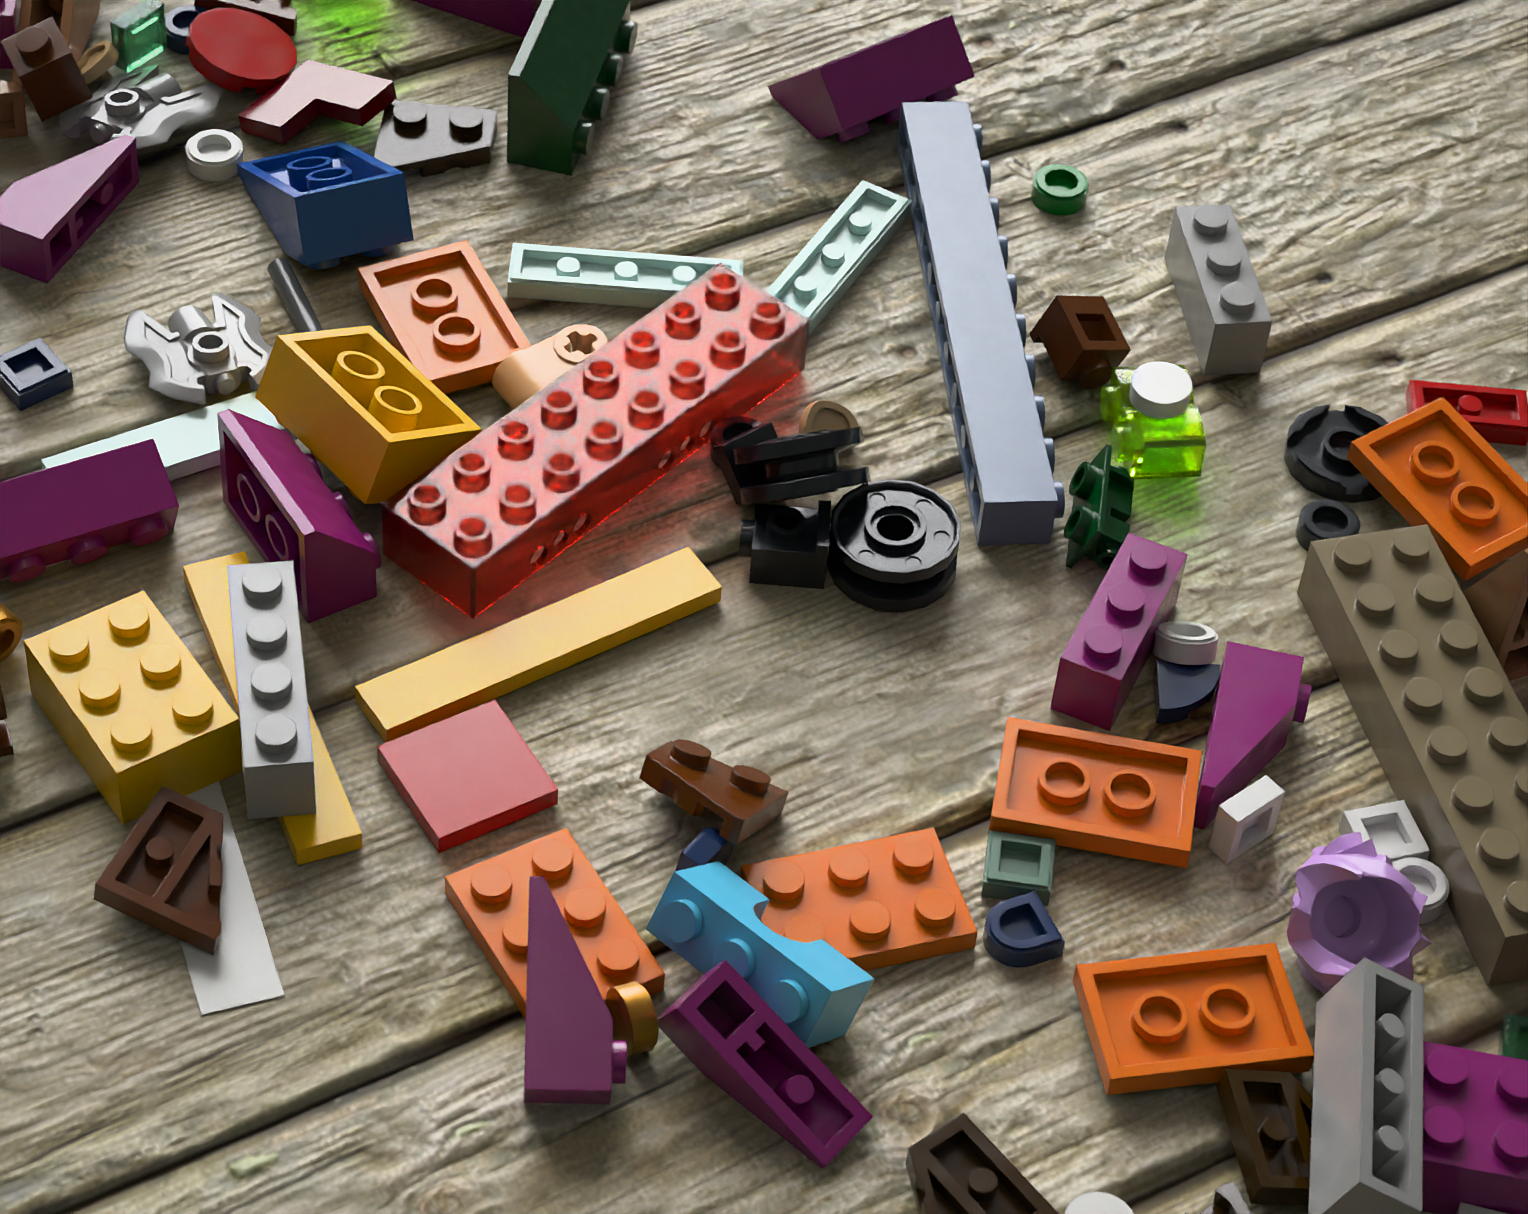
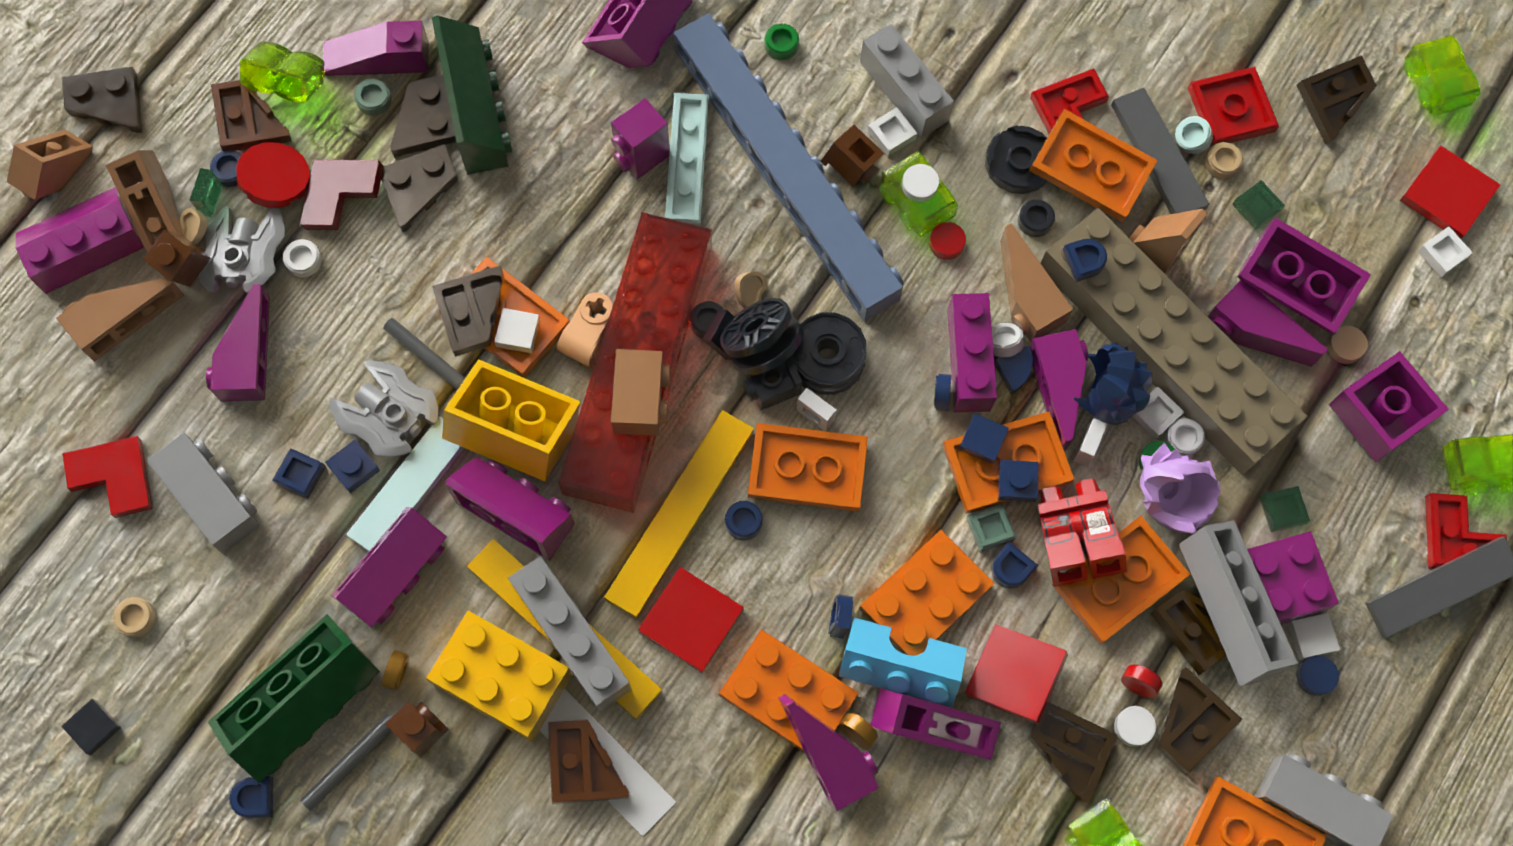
camera: 25 degrees left, 25 degrees up
blue slope [237,141,414,270] -> none
light aqua tile [507,243,744,315] -> none
reddish brown wing [639,739,789,845] -> none
dark green hinge [1064,444,1134,570] -> none
none -> dark blue plate [325,439,380,494]
none -> sand green tile [354,79,392,116]
none -> dark brown wing [390,74,456,157]
none -> dark brown wing [432,265,504,357]
none -> white tile [494,308,540,354]
none -> magenta brick [611,98,670,180]
none -> medium nougat brick [611,349,670,436]
none -> dark blue tile [725,501,763,540]
none -> orange plate [748,423,868,512]
none -> white tile [796,388,836,431]
none -> white tile [867,107,917,157]
none -> red tile [929,222,966,260]
none -> dark blue tile [934,374,952,411]
none -> dark blue tile [959,413,1009,464]
none -> tile [965,624,1068,725]
none -> dark blue plate [998,460,1038,502]
none -> medium nougat slope [1000,223,1073,343]
none -> hips [1038,478,1127,587]
none -> dark blue tile [1063,239,1107,282]
none -> dark blue hair [1073,342,1153,425]
none -> red tile [1121,665,1163,699]

